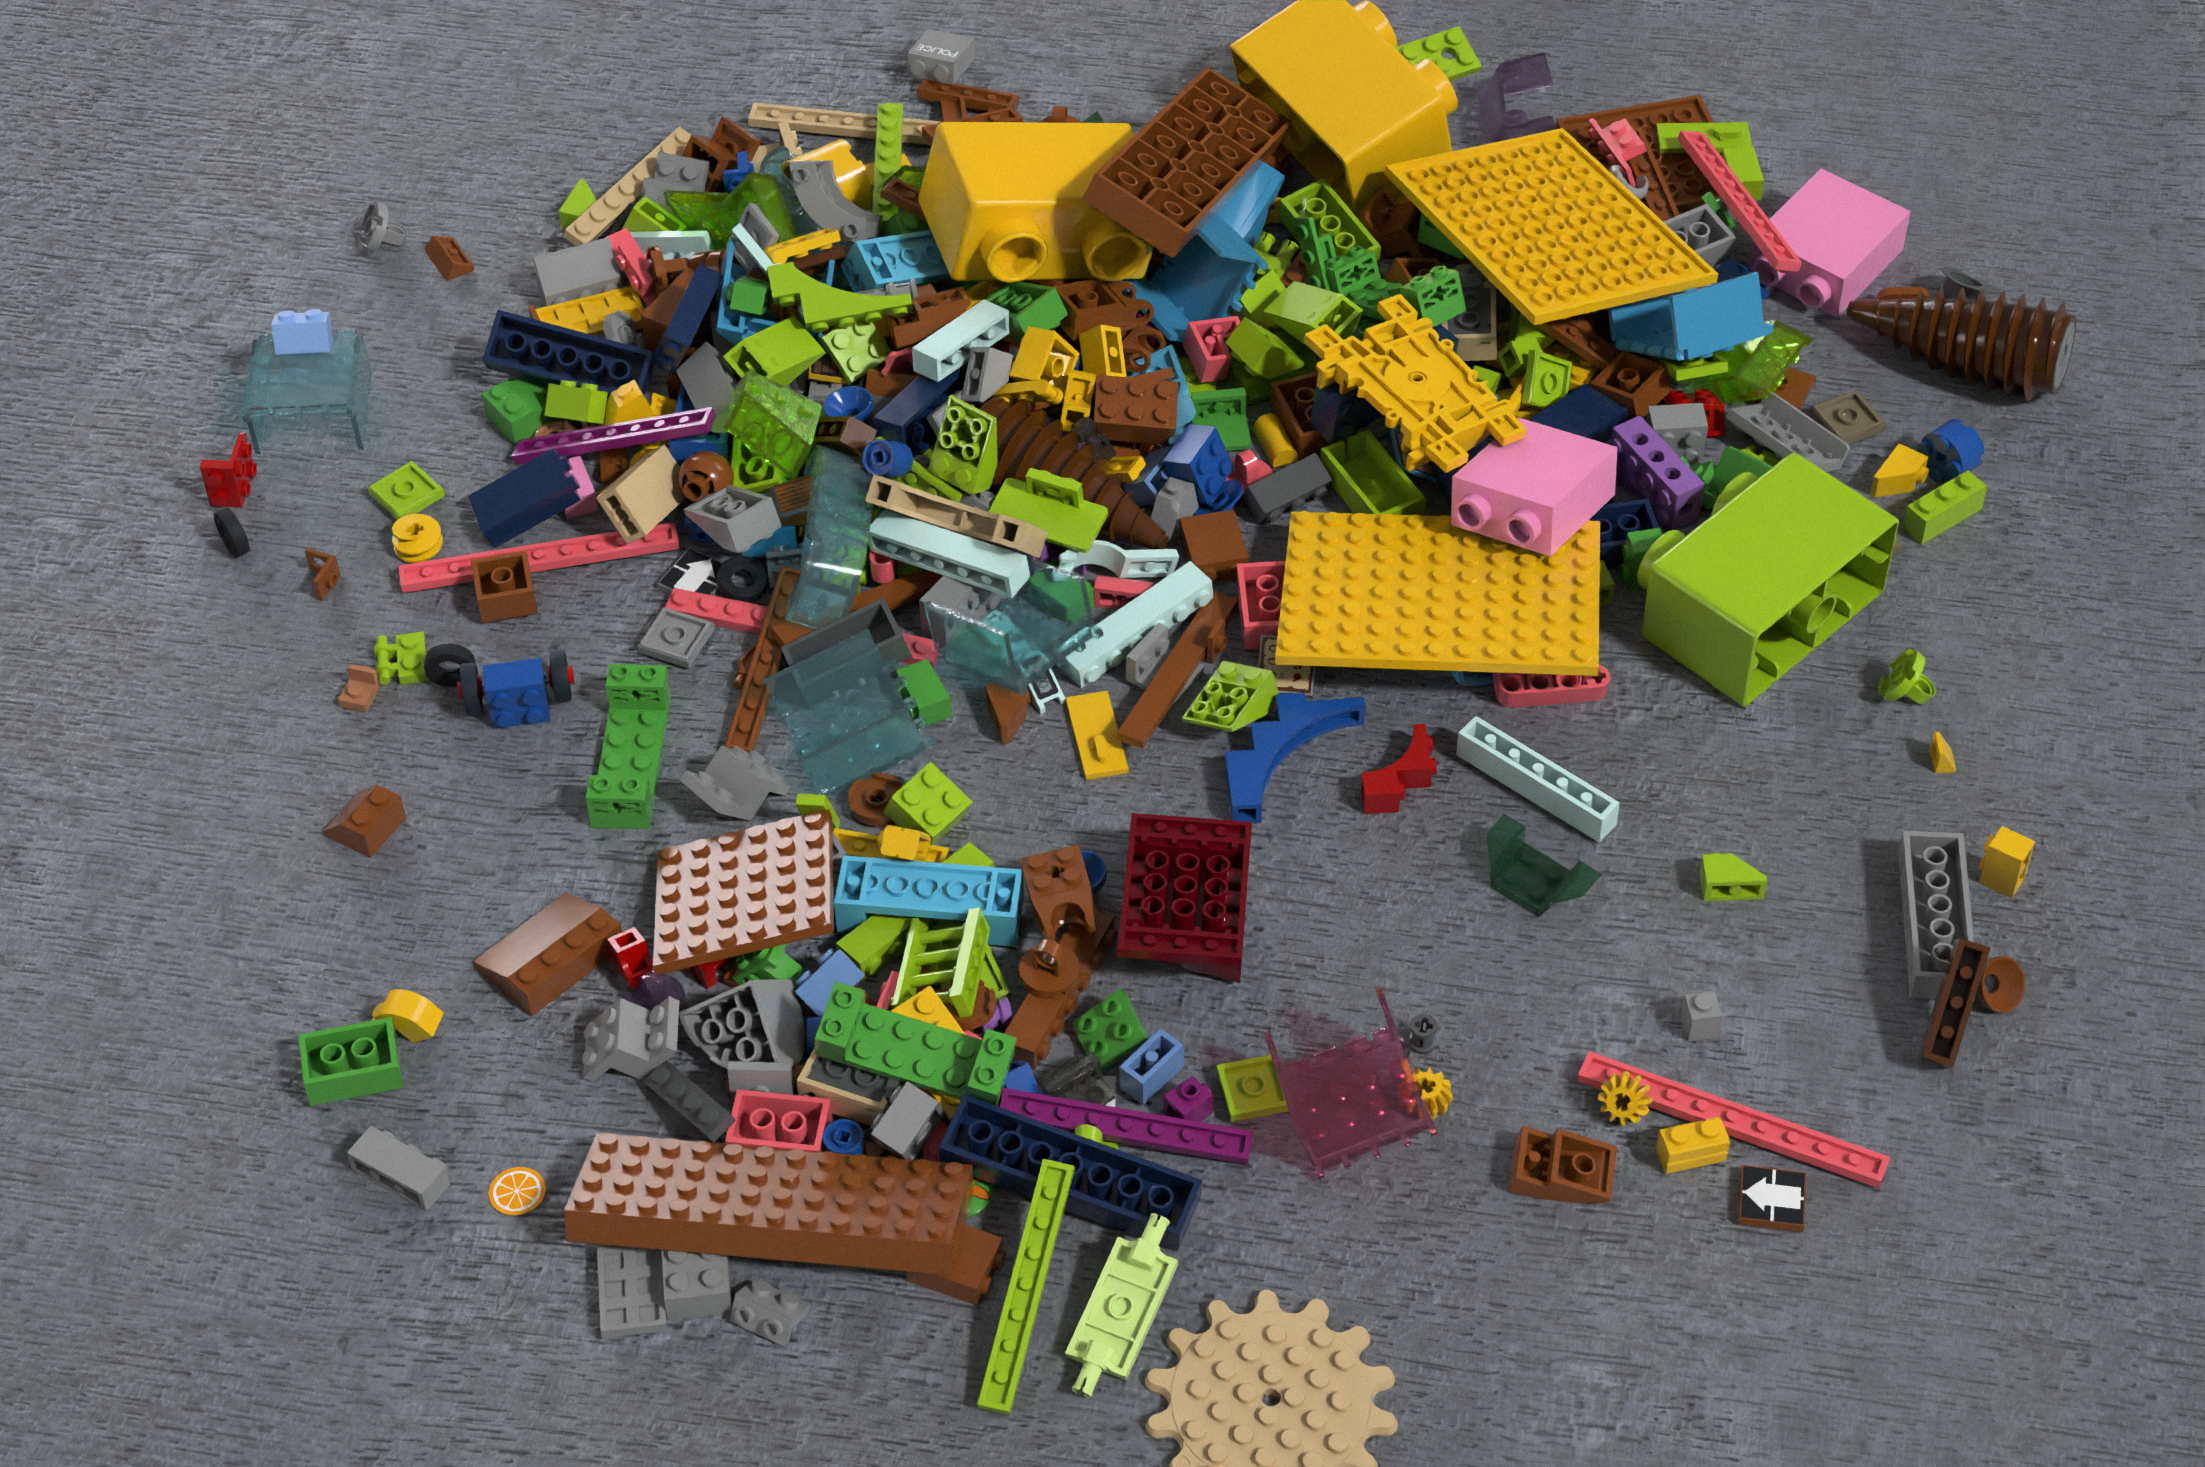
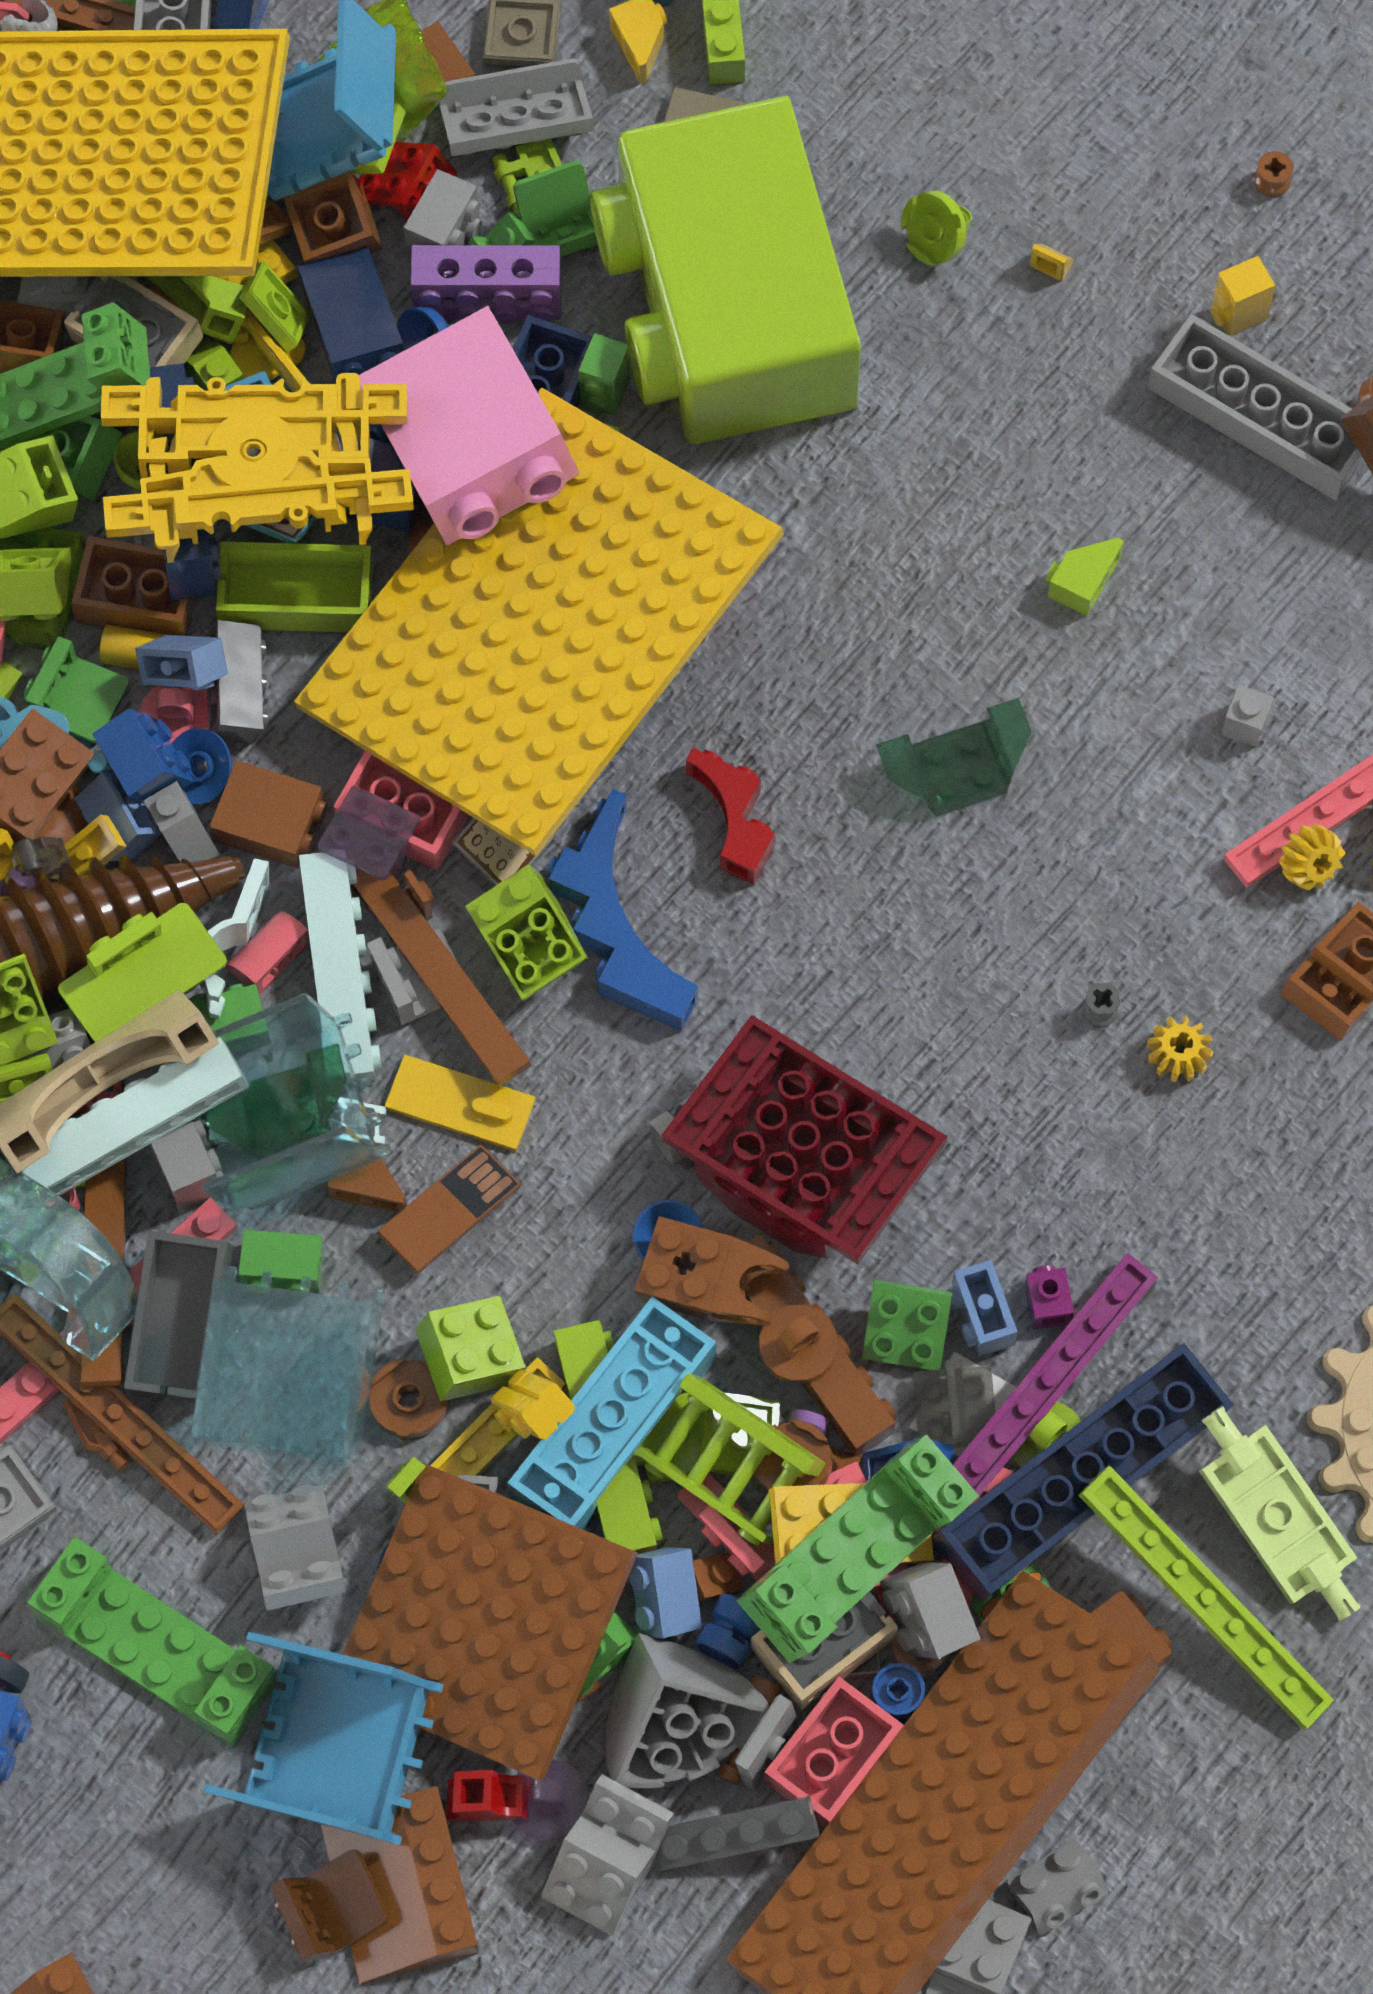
camera: 60 degrees left, 20 degrees up
lime plate [1216,1054,1292,1122] -> none
clear pink windscreen [1264,988,1438,1180] -> none
light aqua brick [1456,716,1620,843] -> none
none -> medium blue brick [135,635,228,690]
none -> clear green piece [200,1043,347,1160]
none -> dark azure windscreen [204,1631,444,1845]
none -> reddish brown bracket [270,1849,389,1961]
none -> clear purple bracket [318,786,420,880]
none -> dark orange piece [377,1144,521,1275]
none -> dark orange wheel [1254,151,1294,197]

